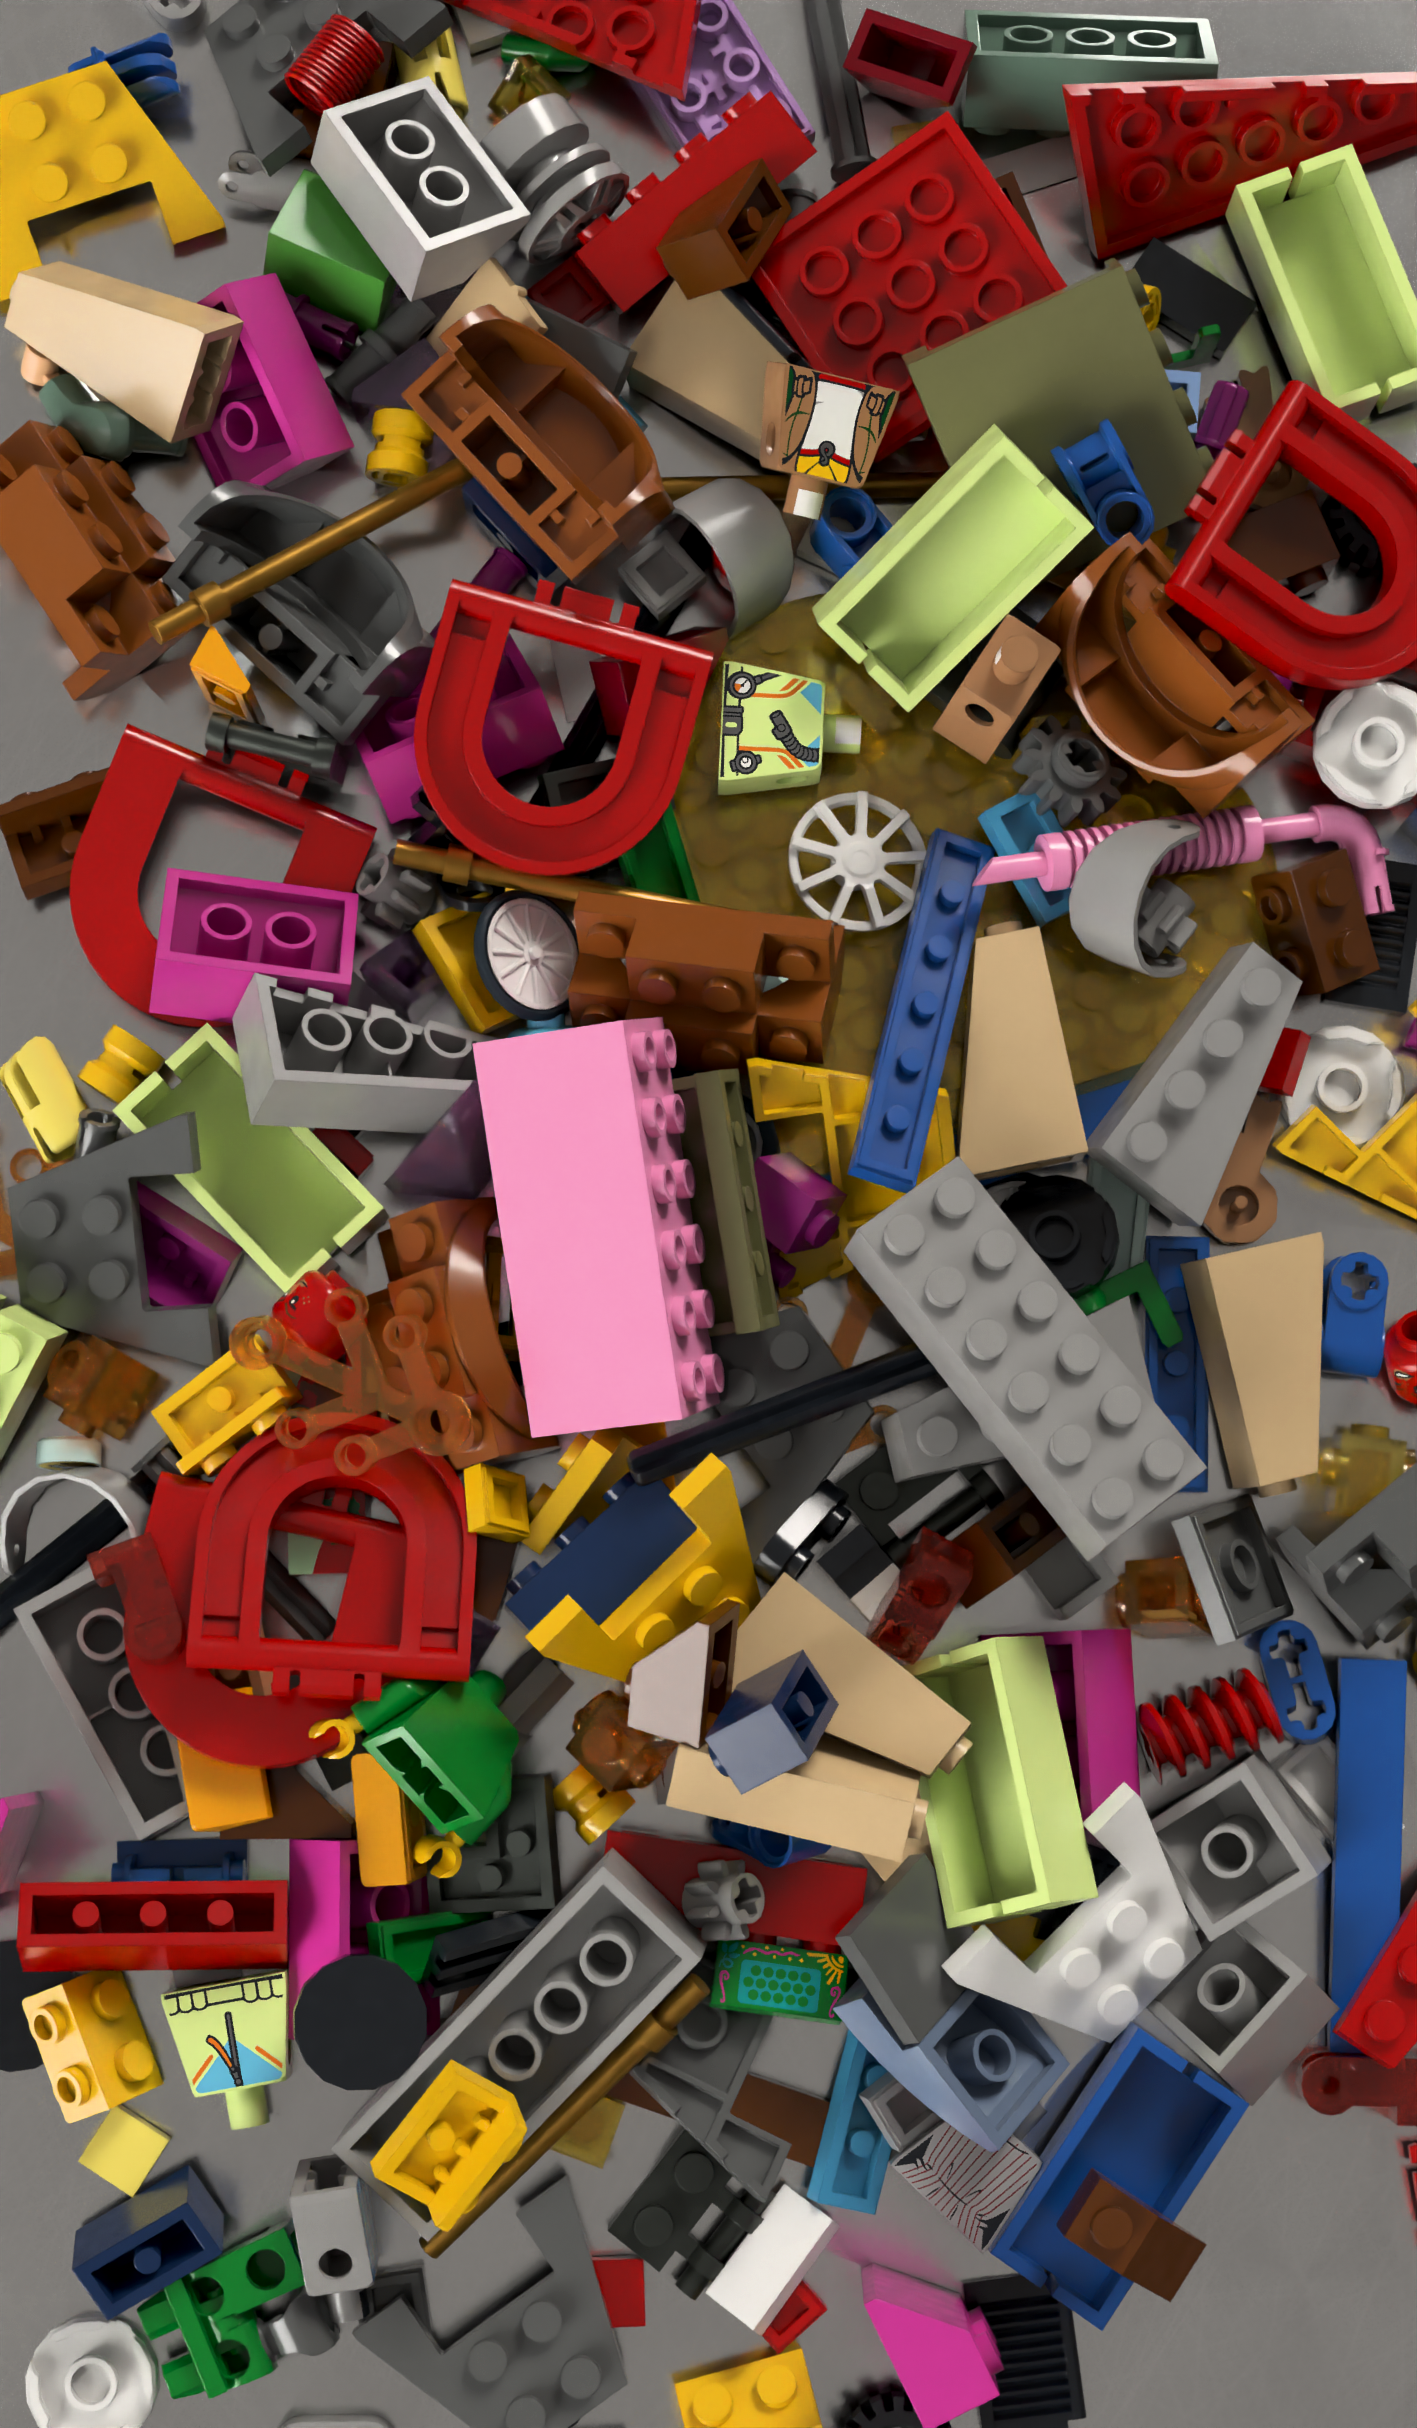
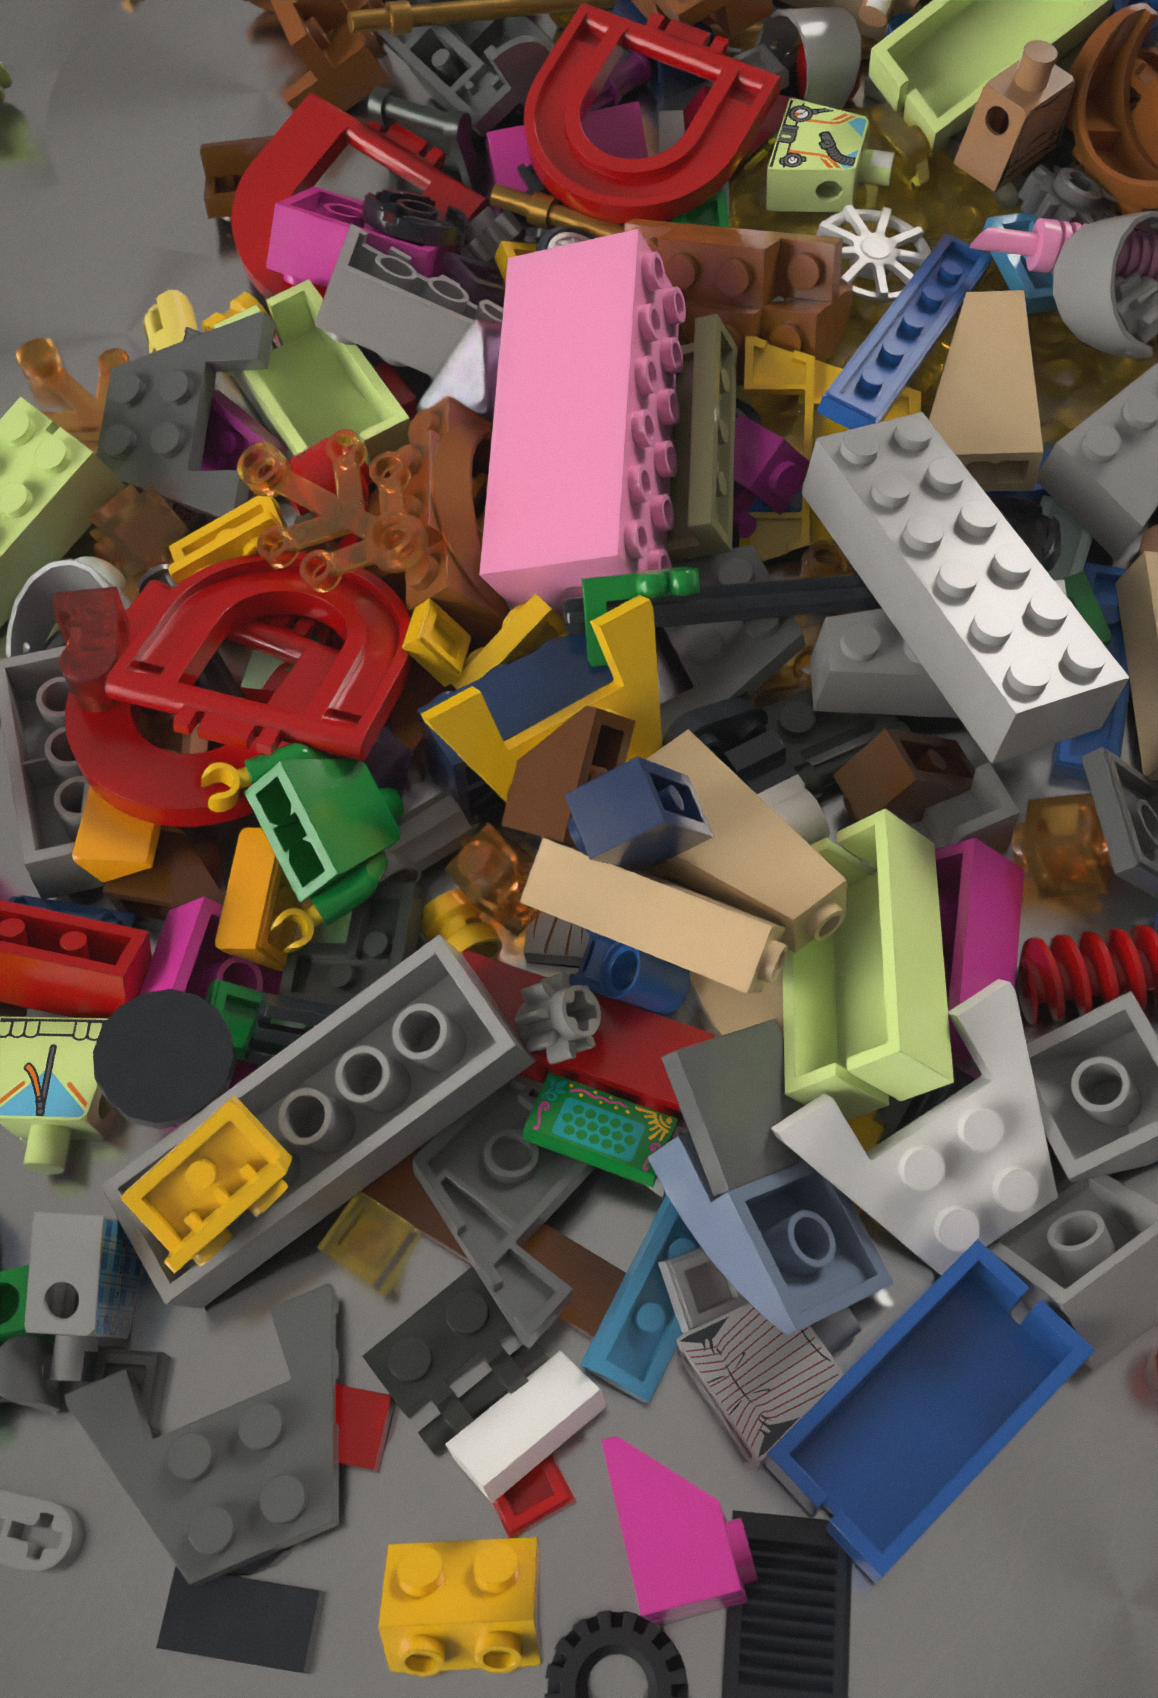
camera: 25 degrees right, 20 degrees down
light orange slope [189,625,265,725] -> none
pearl gold bar [419,1973,710,2259] -> none
clear red leg [865,1526,974,1665] -> none
reddish brown slope [1056,2168,1207,2302] -> none
none -> black tile [361,189,469,247]
none -> green piece [581,567,700,667]

